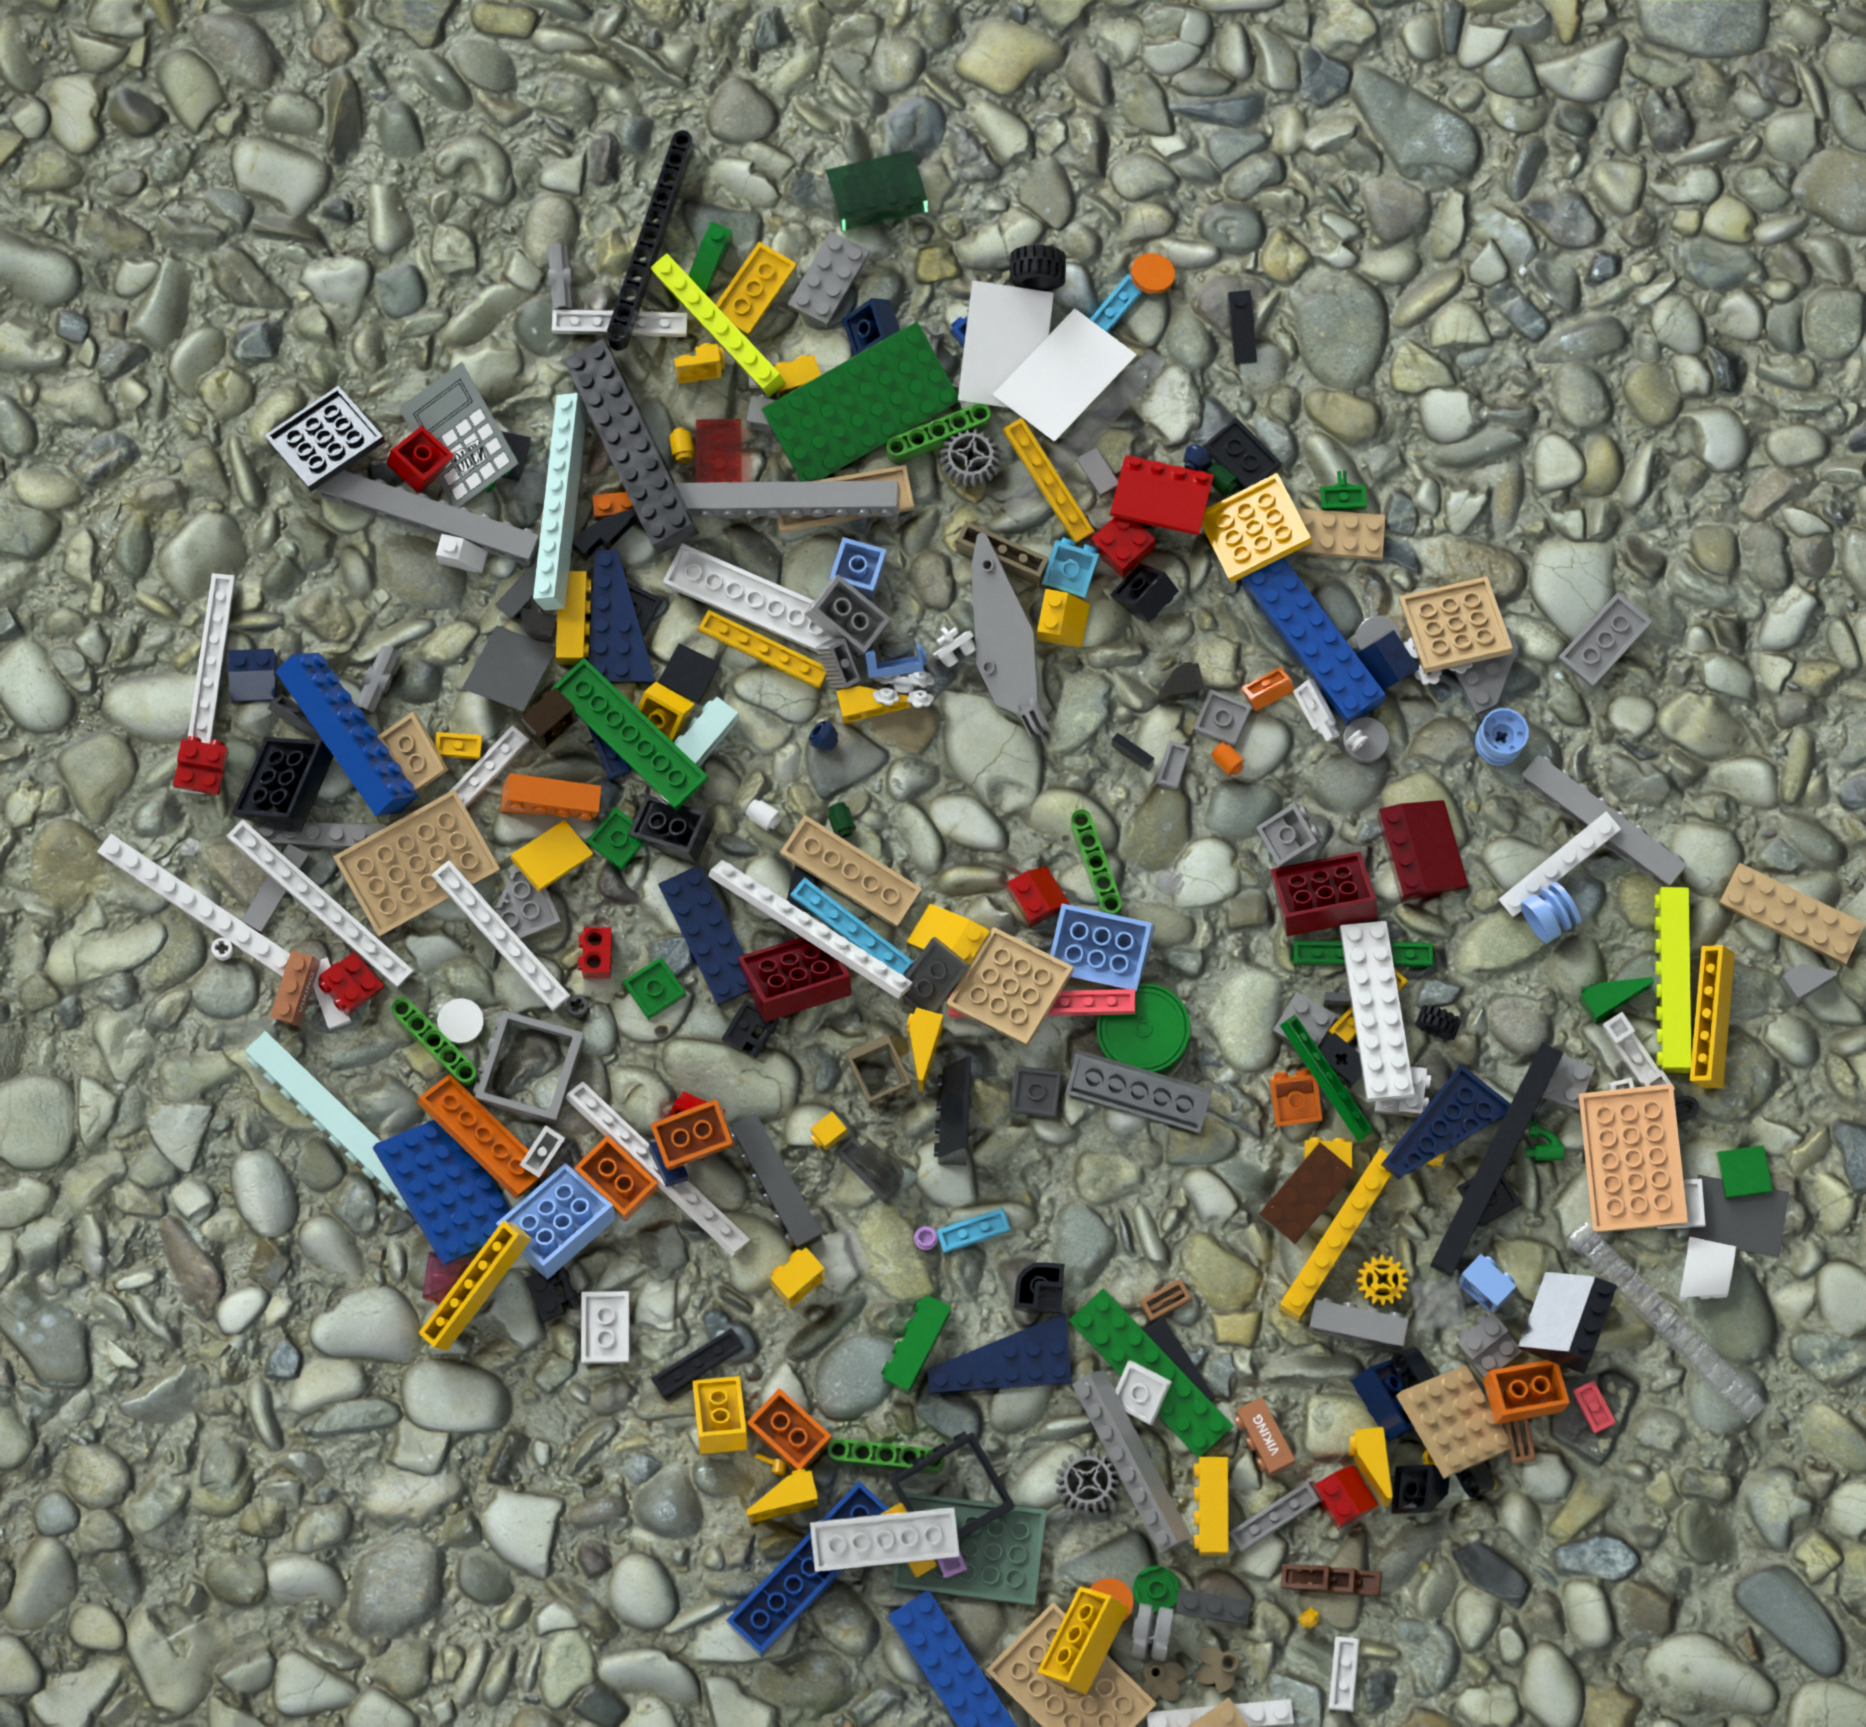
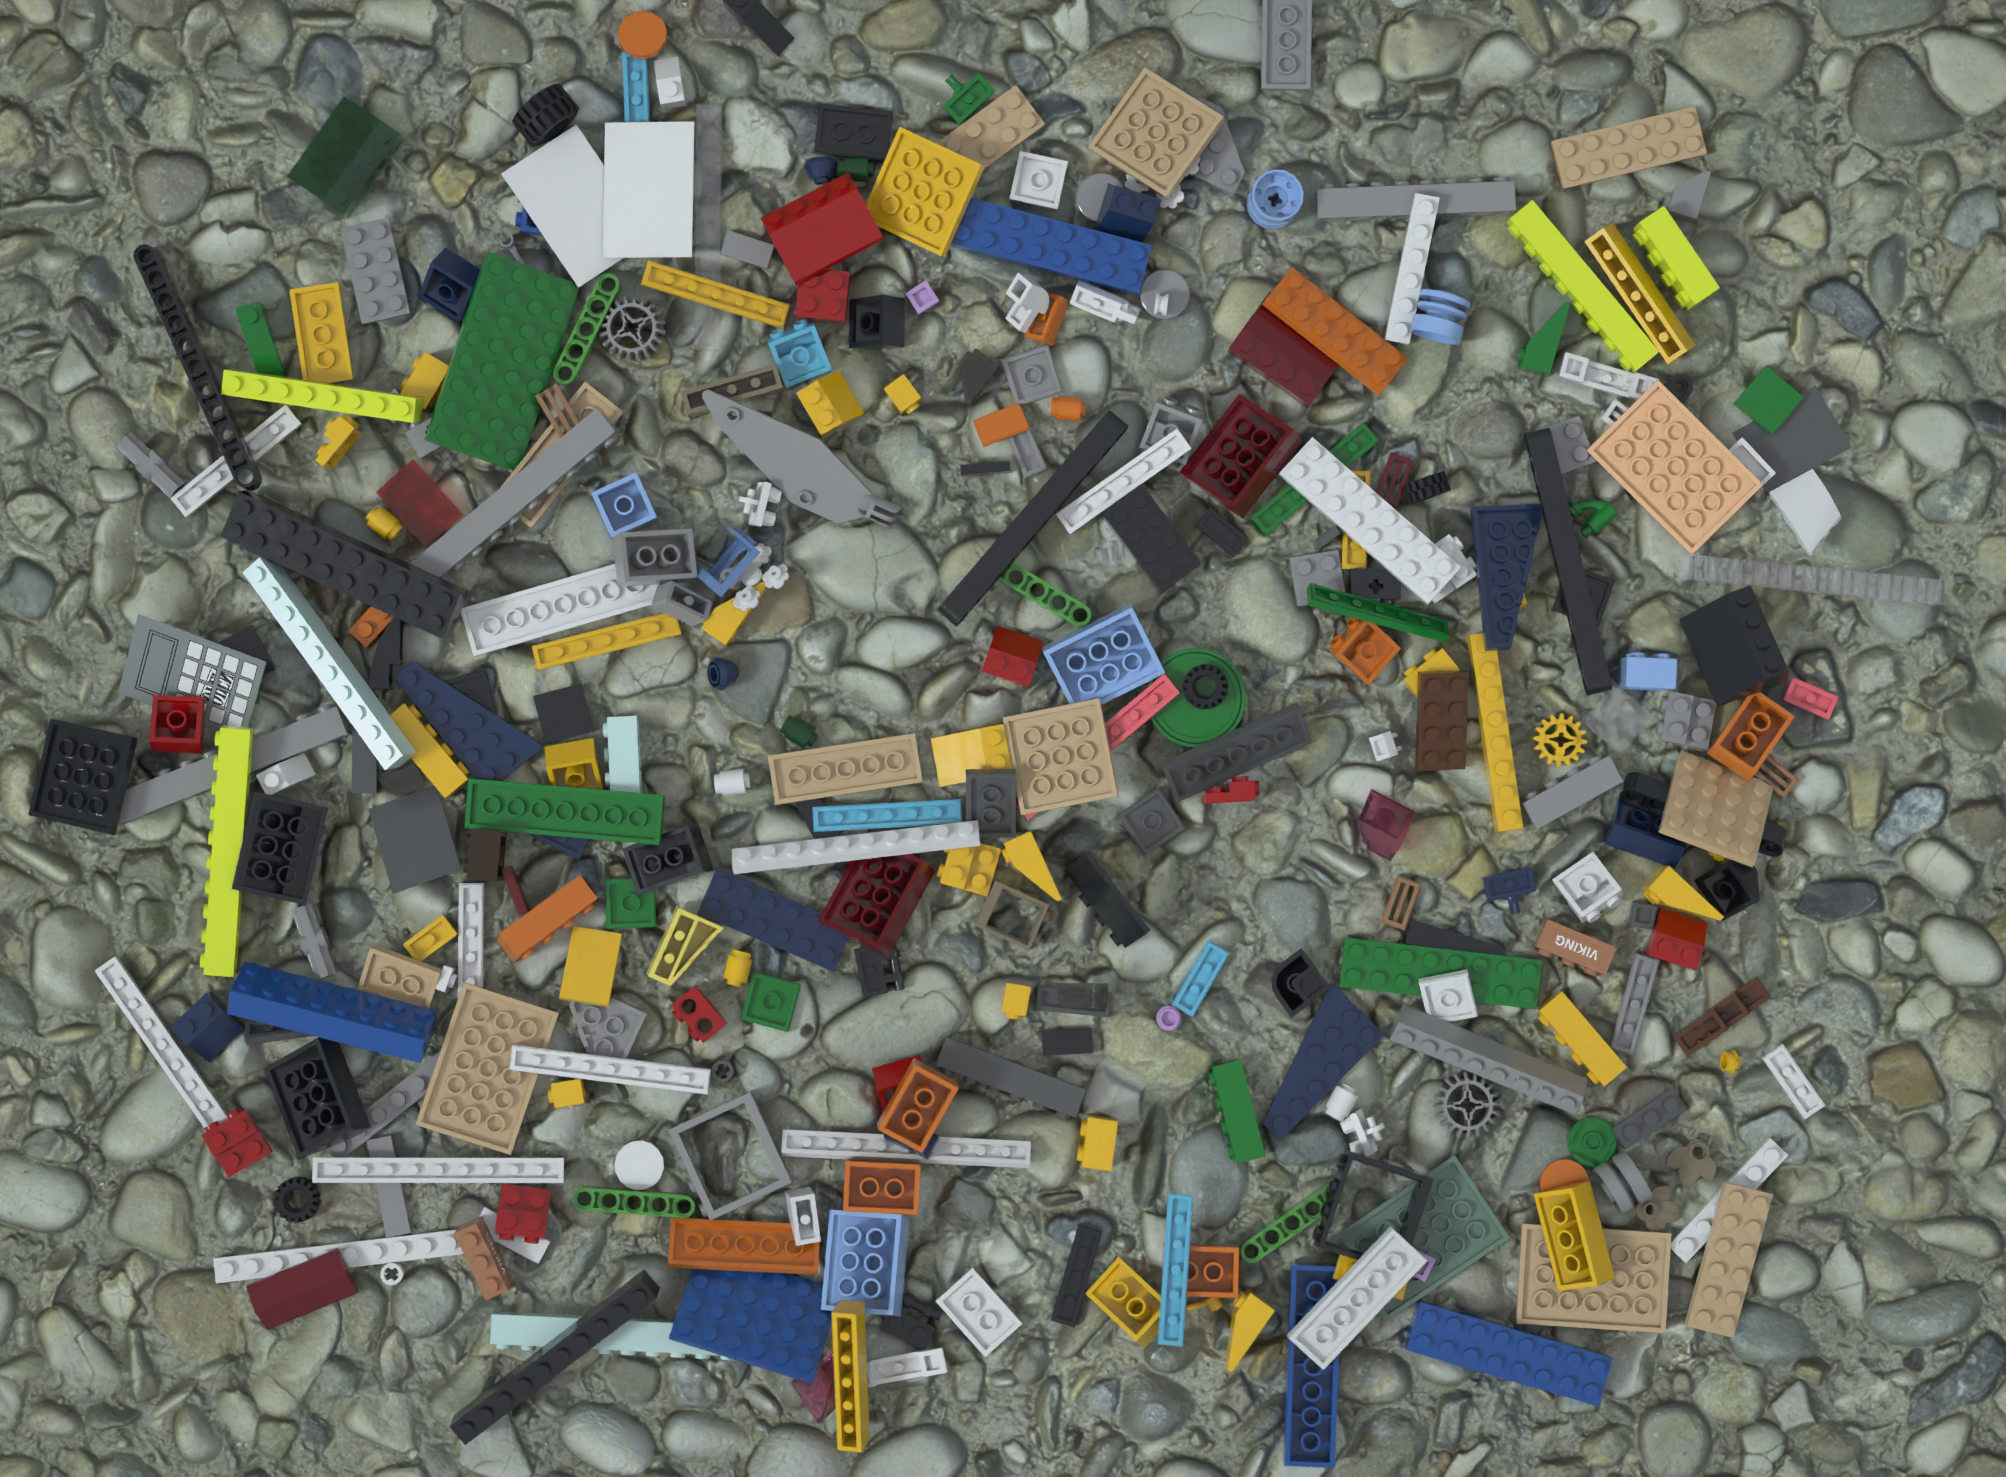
camera: 45 degrees left, 15 degrees up
none -> neon yellow brick [200,725,254,977]
none -> black slope [232,791,328,905]
none -> dark red slope [246,1248,359,1330]
none -> black tyre [273,1177,321,1223]
none -> white plate [435,965,458,992]
none -> black brick [449,1270,660,1445]
none -> dark red tile [501,866,530,915]
none -> medium nougat tile [535,383,579,438]
none -> yellow brick [548,1078,587,1108]
none -> light yellow wedge [646,905,724,986]
none -> white slope [654,57,687,110]
none -> yellow brick [723,949,752,987]
none -> white slope [867,1347,948,1388]
none -> yellow brick [884,374,922,415]
none -> lavender plate [905,280,939,315]
none -> yellow plate [936,843,1001,896]
none -> black beam [937,410,1129,627]
none -> orange slope [973,403,1029,447]
none -> white brick [1005,272,1049,333]
none -> white plate [1009,151,1068,211]
none -> black tile [1042,1028,1093,1056]
none -> white plate [1056,428,1192,534]
none -> black brick [1101,484,1201,595]
none -> medium azure tile [1158,1193,1193,1346]
none -> black tyre [1183,664,1228,710]
none -> black tile [1195,507,1248,557]
none -> red plate [1202,776,1260,804]
none -> orange plate [1262,267,1408,396]
none -> white brick [1325,1083,1358,1122]
none -> white hips [1340,1108,1385,1156]
none -> clear pink slope [1356,789,1415,861]
none -> white tile [1369,731,1402,761]
none -> dark red tile [1376,453,1414,508]
none -> dark blue plate [1482,867,1536,915]
none -> white plate [1552,852,1623,923]
none -> dark grey tile [1628,901,1657,930]
none -> neon yellow brick [1632,206,1720,311]

